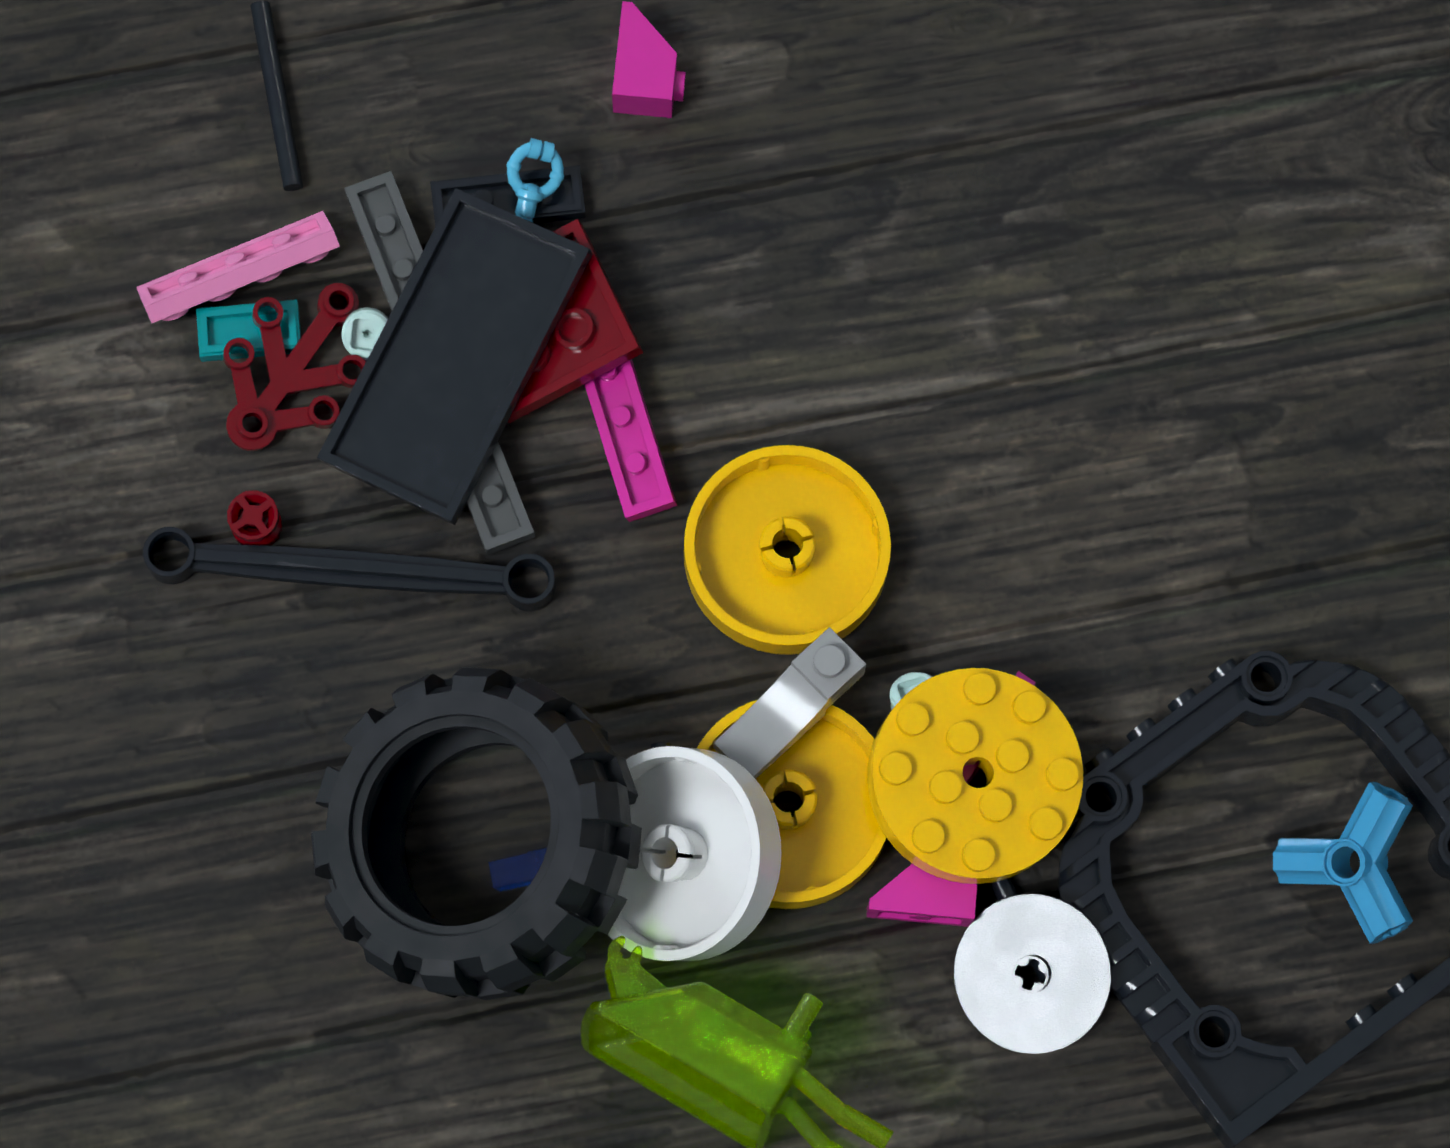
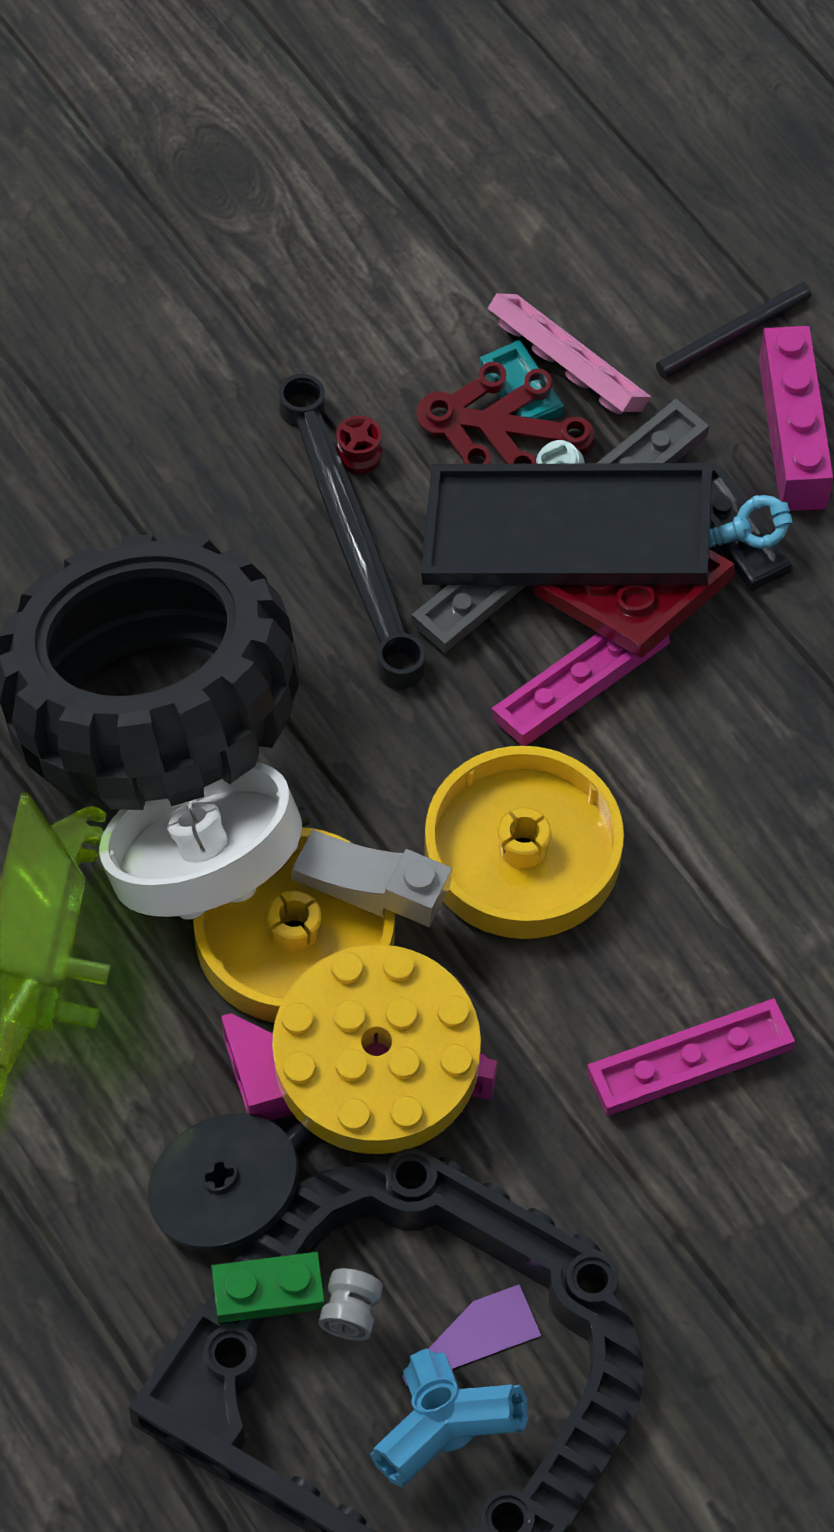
camera: 70 degrees right, 15 degrees down
none -> green plate [211,1252,324,1323]
none -> light grey wheel [319,1268,383,1341]
none -> medium lavender sticker [402,1284,541,1386]
none -> dark pink plate [586,998,795,1117]
none -> dark pink brick [759,326,833,511]

